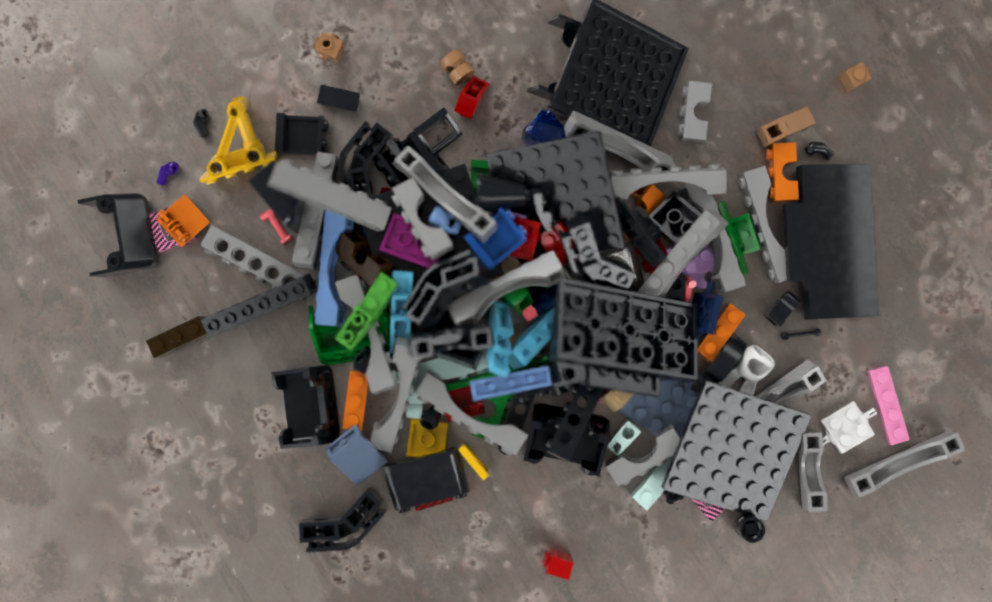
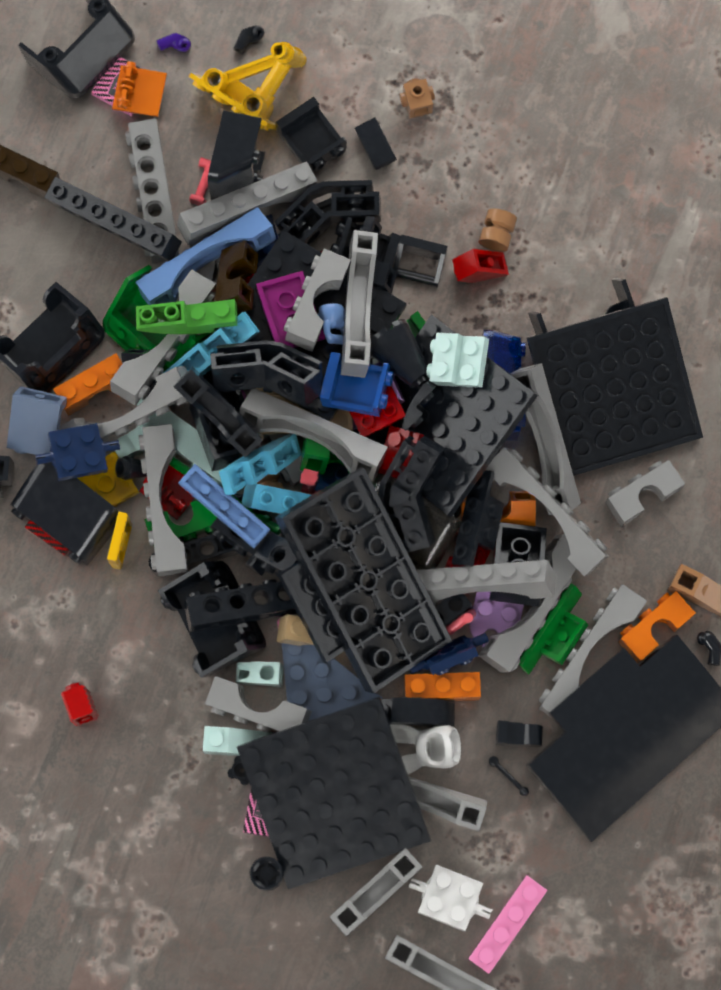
camera: 50 degrees right, 10 degrees down
light grey brick [268,160,392,231] -> none
none -> dark blue plate [35,423,120,481]
none -> light aqua plate [427,333,489,388]

